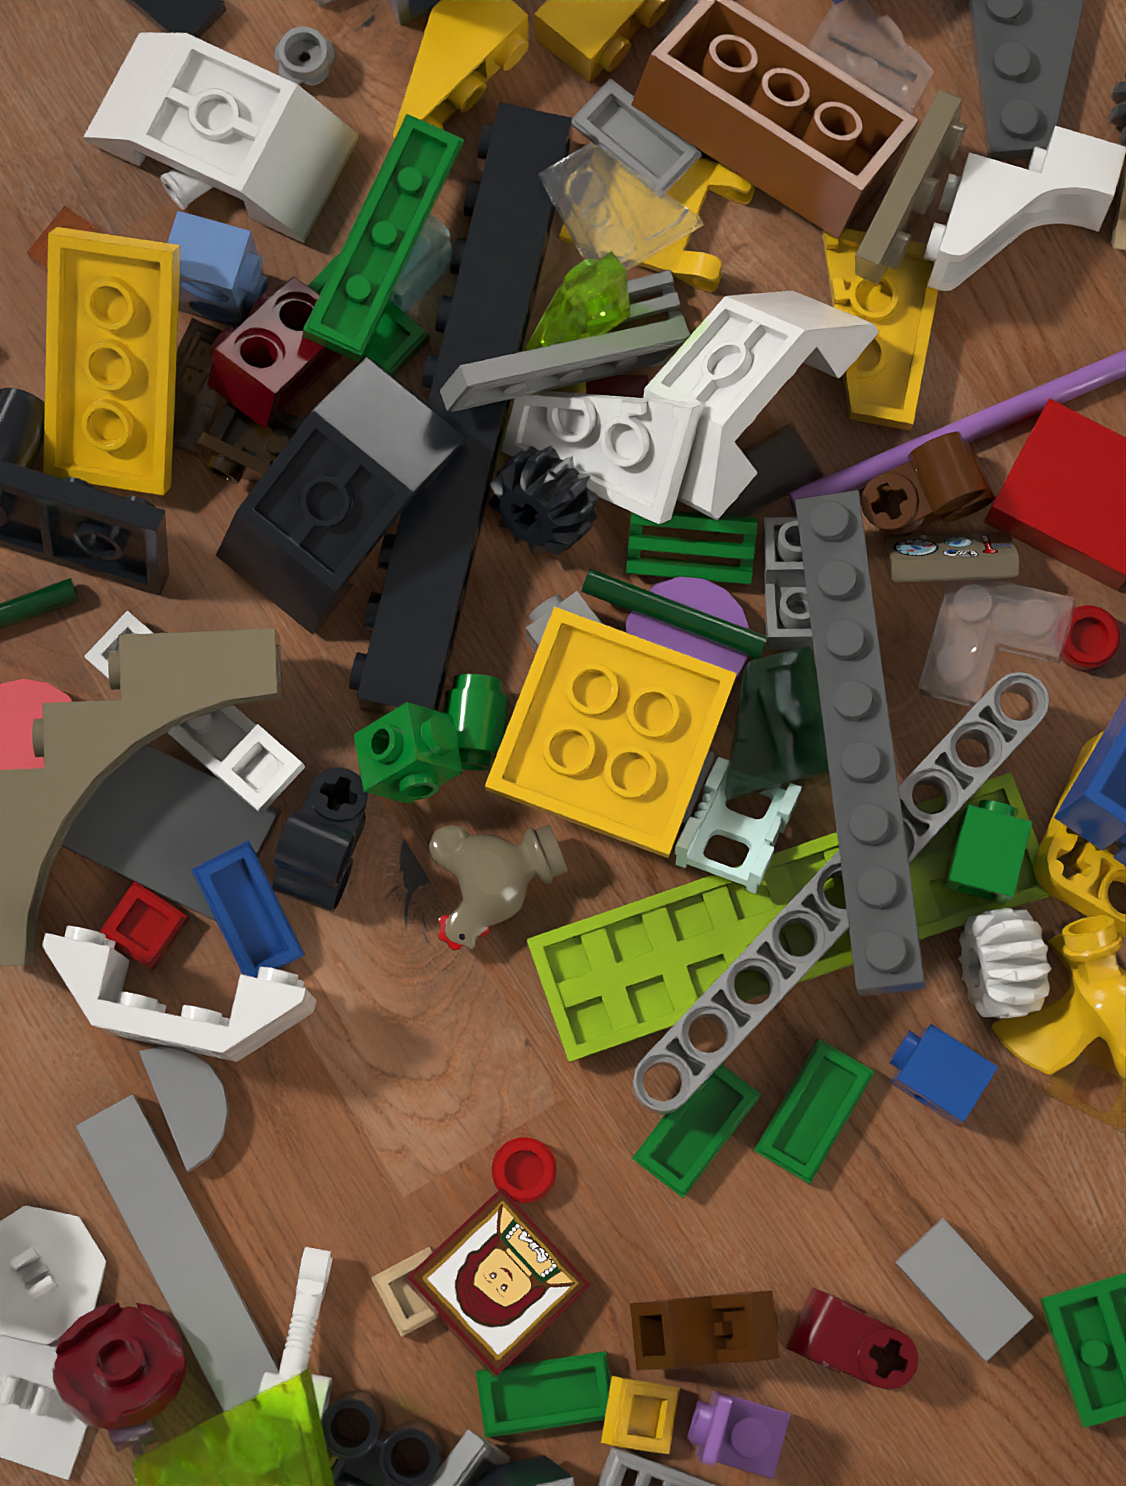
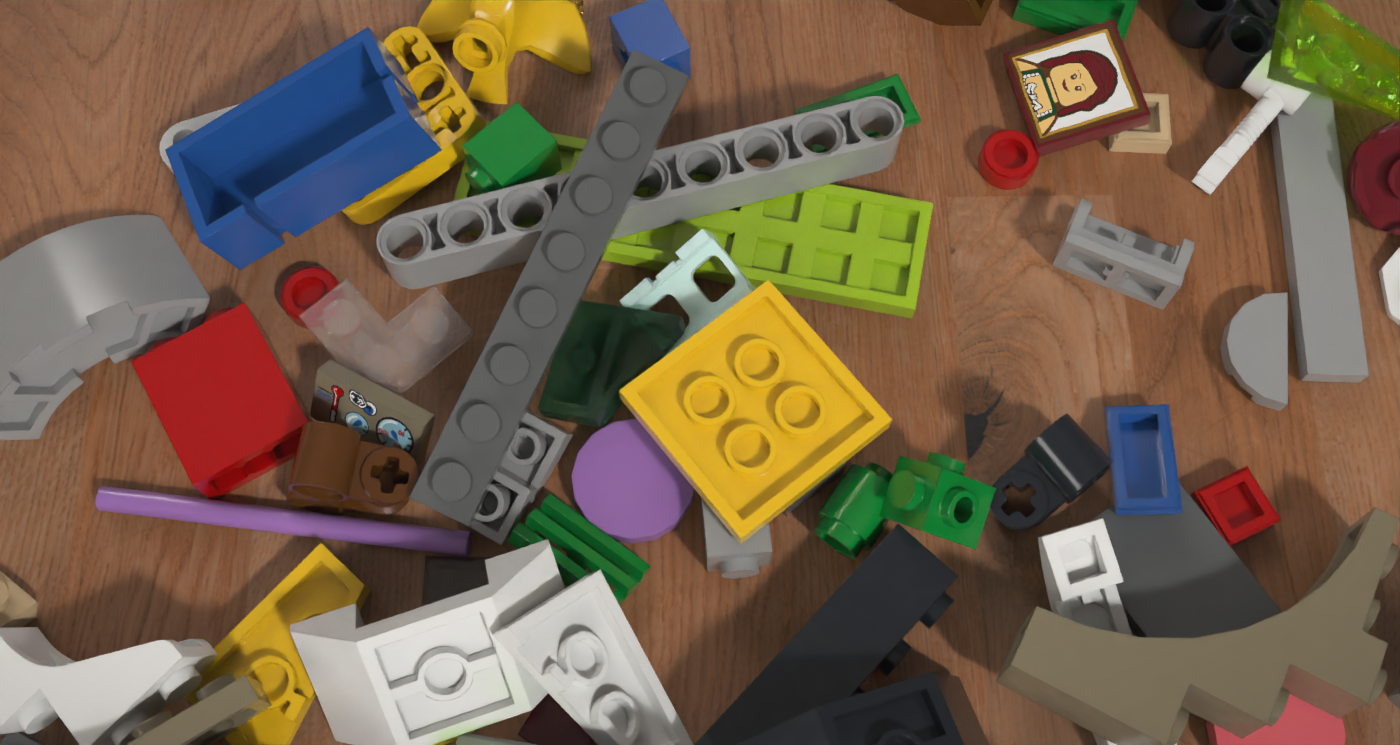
camera: 150 degrees left, 10 degrees down
white slope [42,926,317,1062] -> none
dark tan animal [429,825,568,951] -> none
black gear [489,445,599,556] -> none
dark green bar [581,569,768,660] -> none
green tile [753,1039,875,1185] -> none
white gear [958,908,1052,1019] -> none
none -> light grey hinge [1052,198,1195,310]

